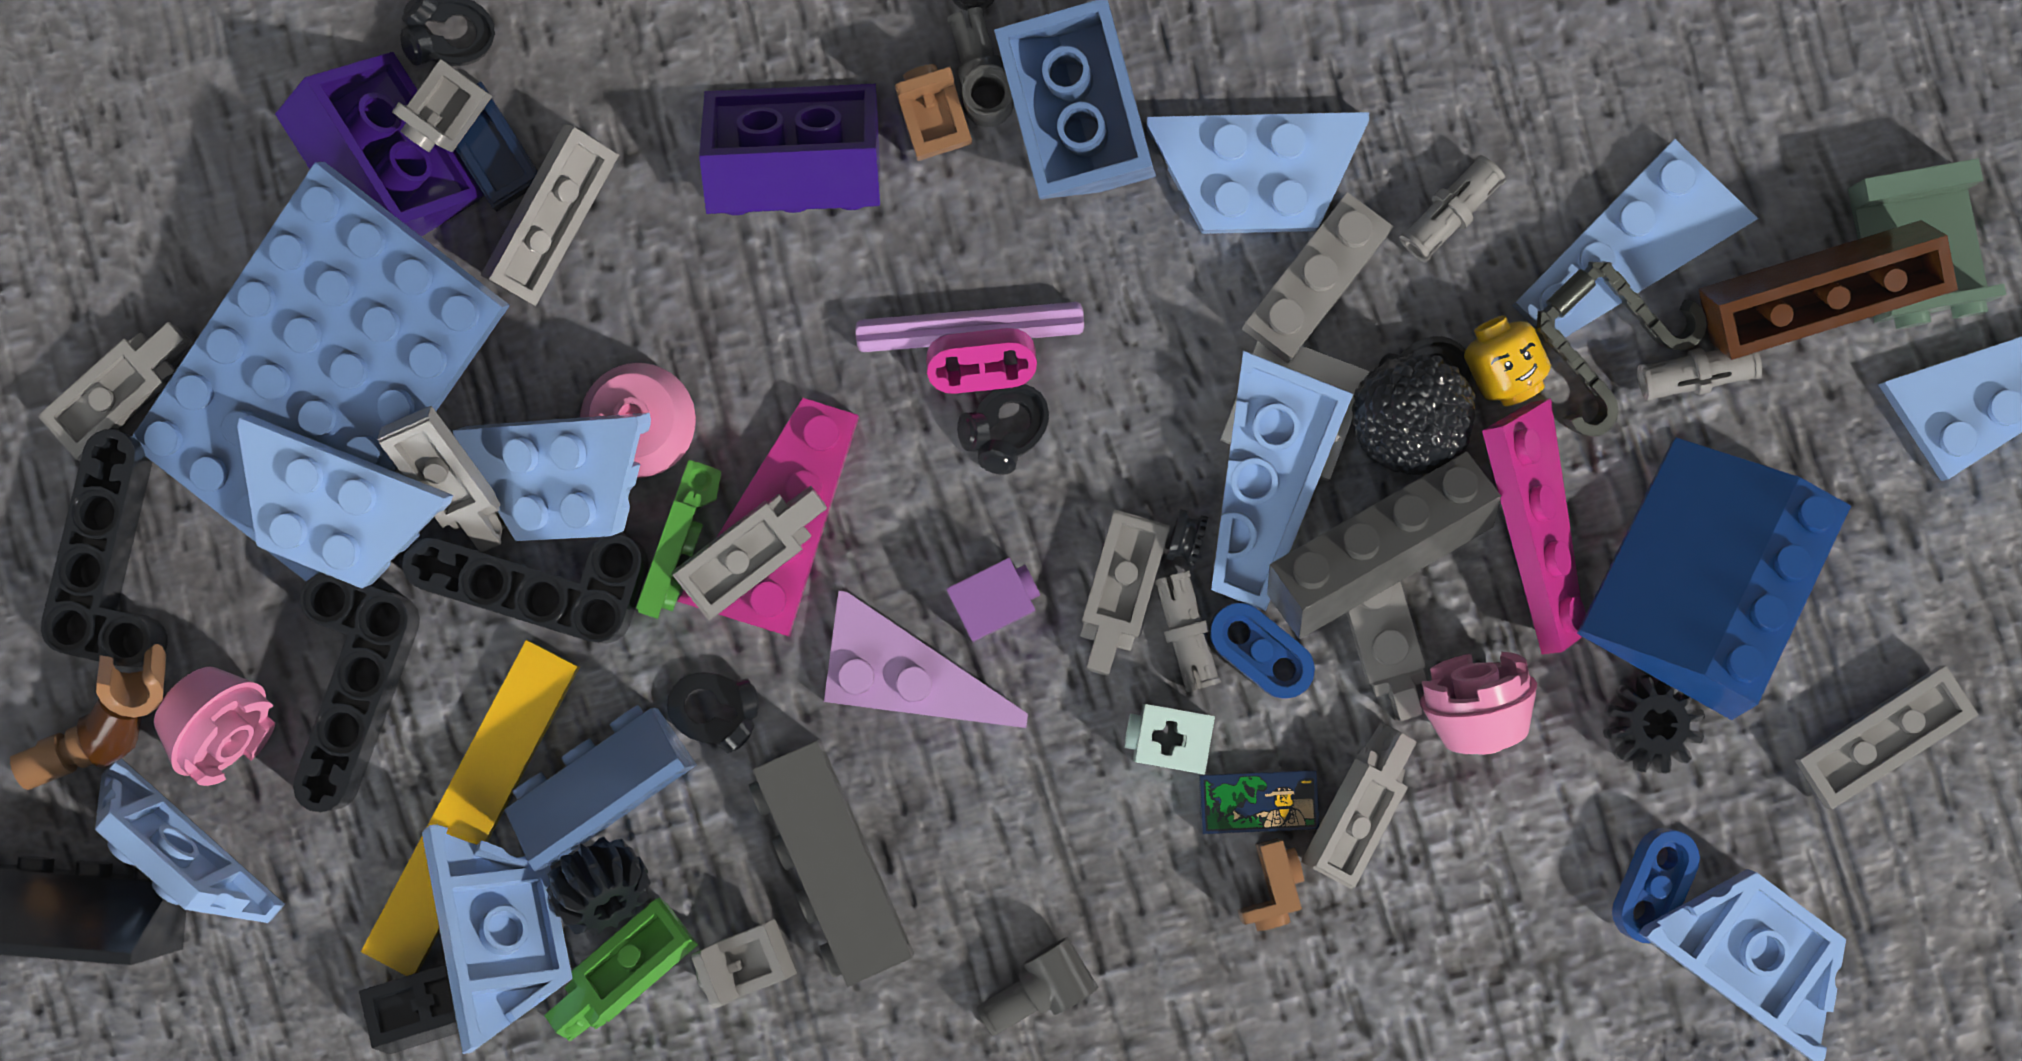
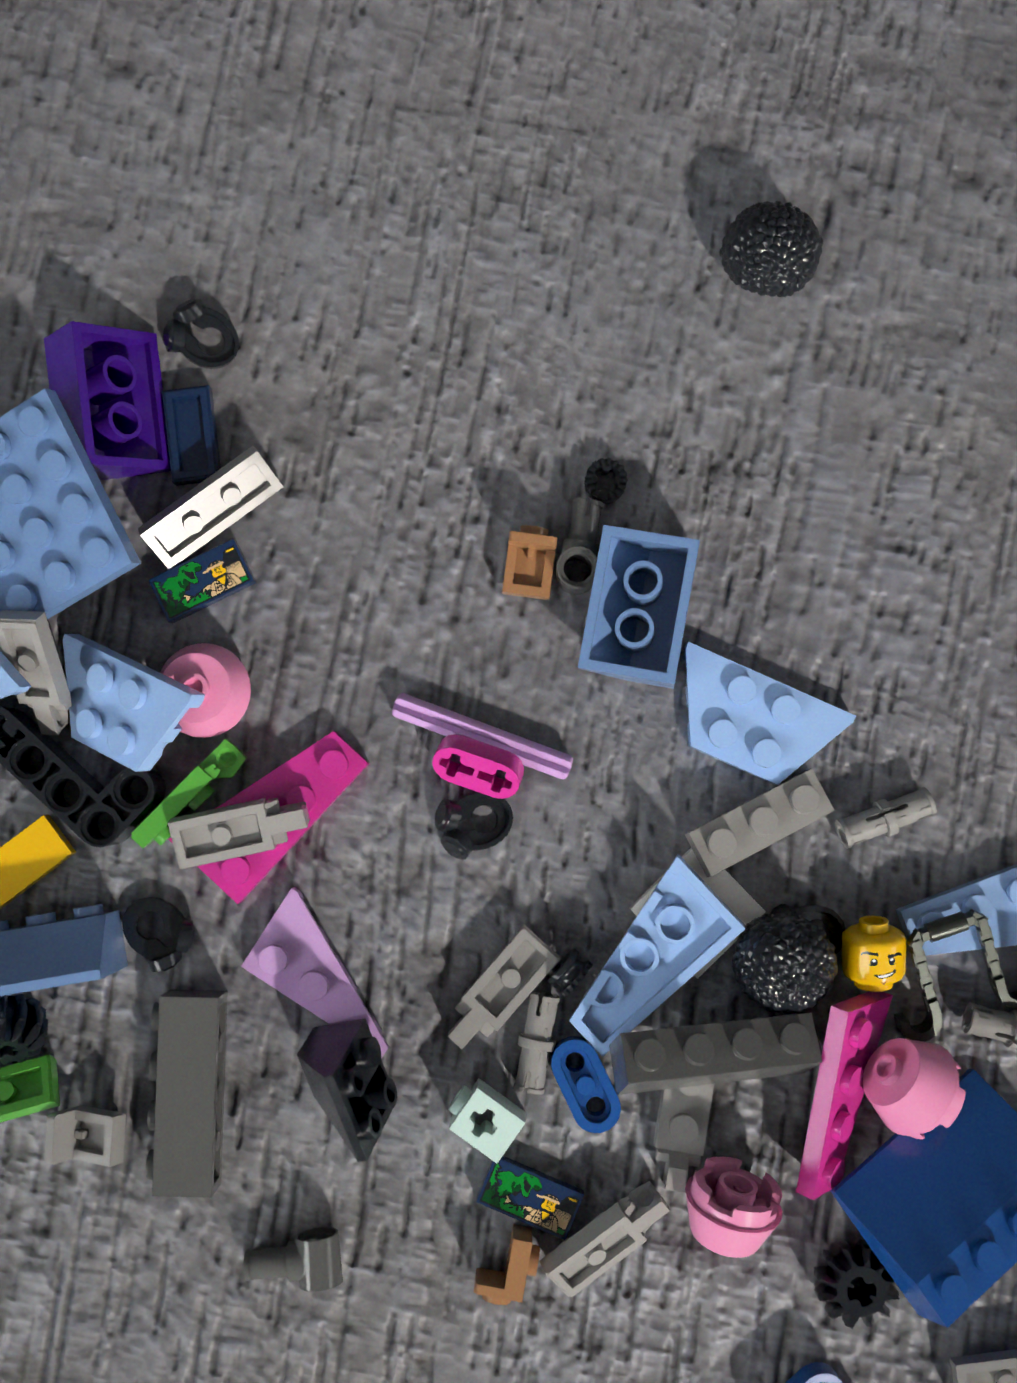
camera: 30 degrees right, 0 degrees up
light grey bracket [392,59,492,152] -> none
dark purple slope [699,83,880,215] -> none
medium lavender brick [946,558,1040,642] -> none
none -> tile [148,539,257,624]
none -> black slope [297,1019,397,1162]
none -> bright pink cone [863,1038,966,1139]

